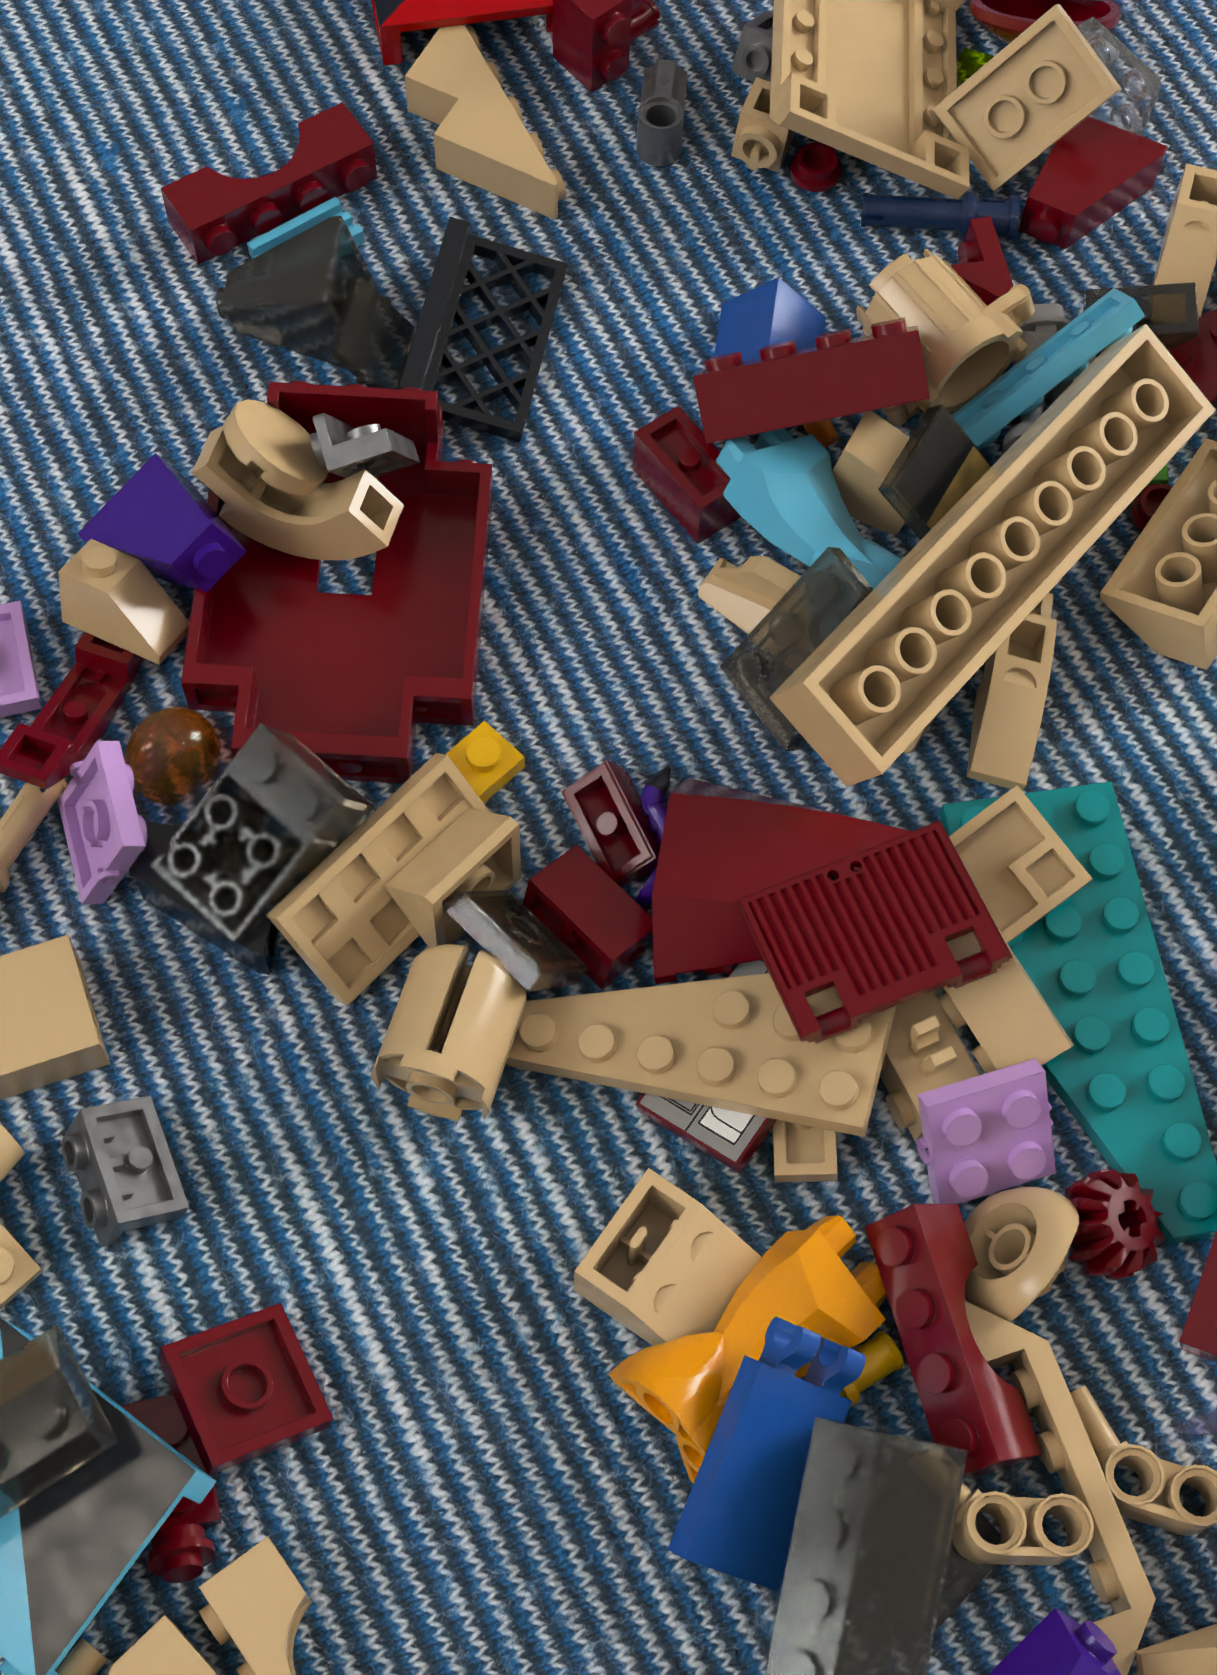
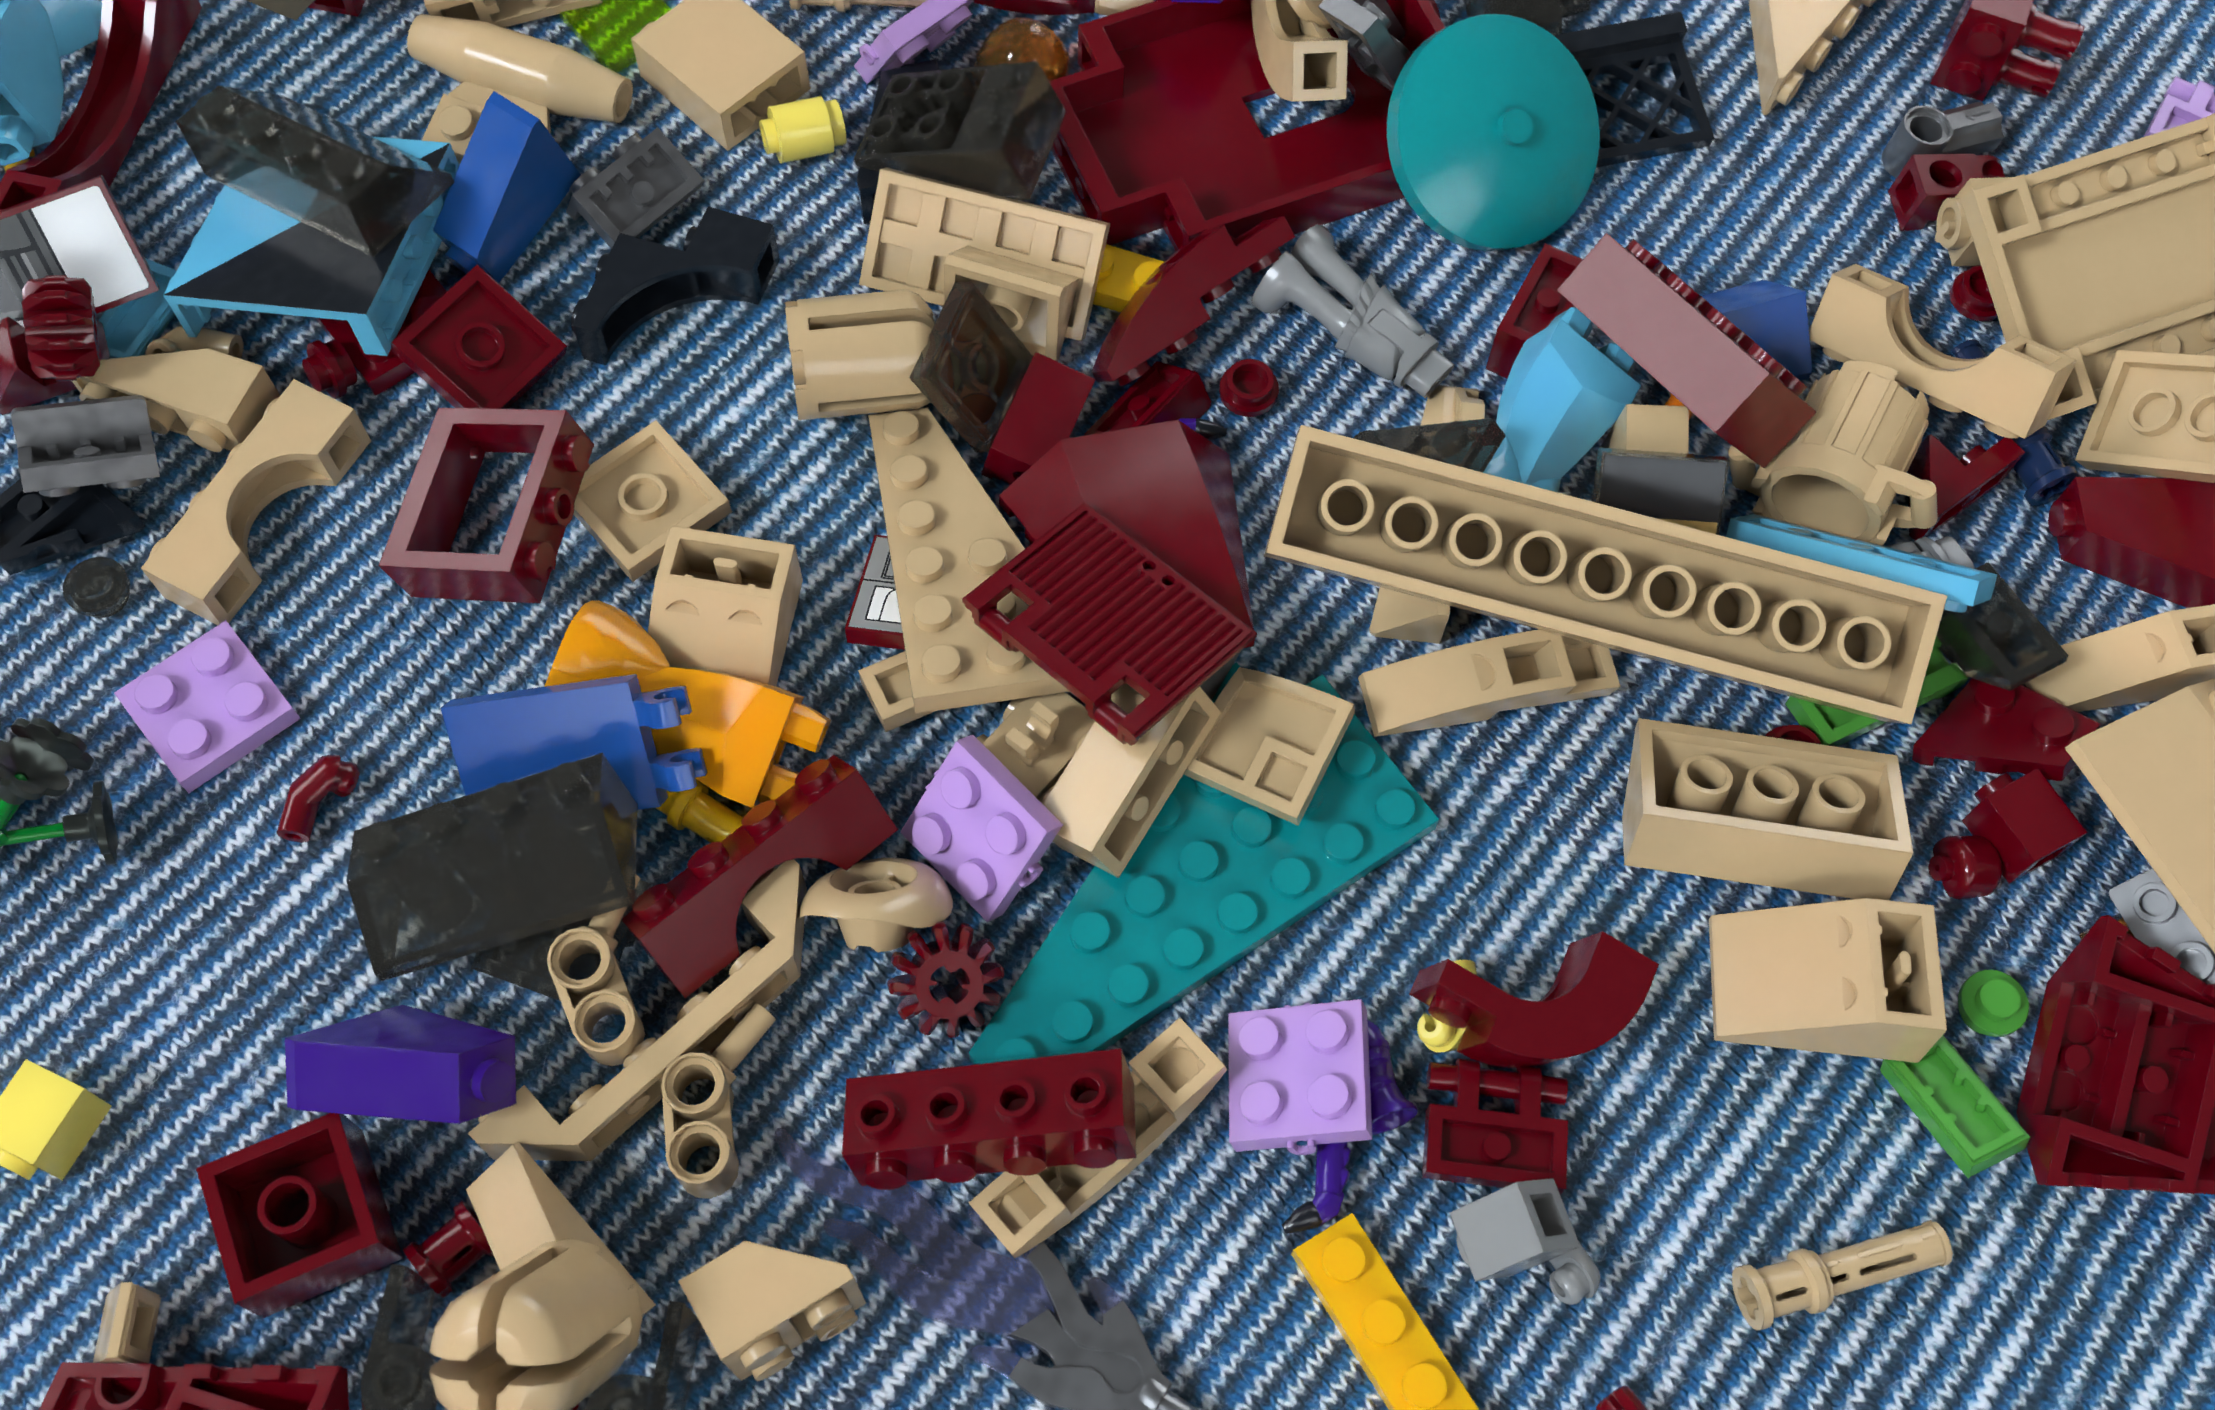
camera: 65 degrees right, 0 degrees up
none -> dark red window [379,408,594,604]
none -> blue slope [433,91,581,283]
none -> black arch [571,206,780,365]
none -> tan plate [574,420,732,582]
none -> light yellow brick [759,96,847,164]
none -> dark red slope [1091,216,1295,386]
none -> dark red plate [1219,359,1279,417]
none -> light grey piece [1252,224,1454,398]
none -> teal dish [1387,14,1600,251]
none -> tan arch [1809,264,2077,439]
none -> dark red leg [1888,154,2005,231]

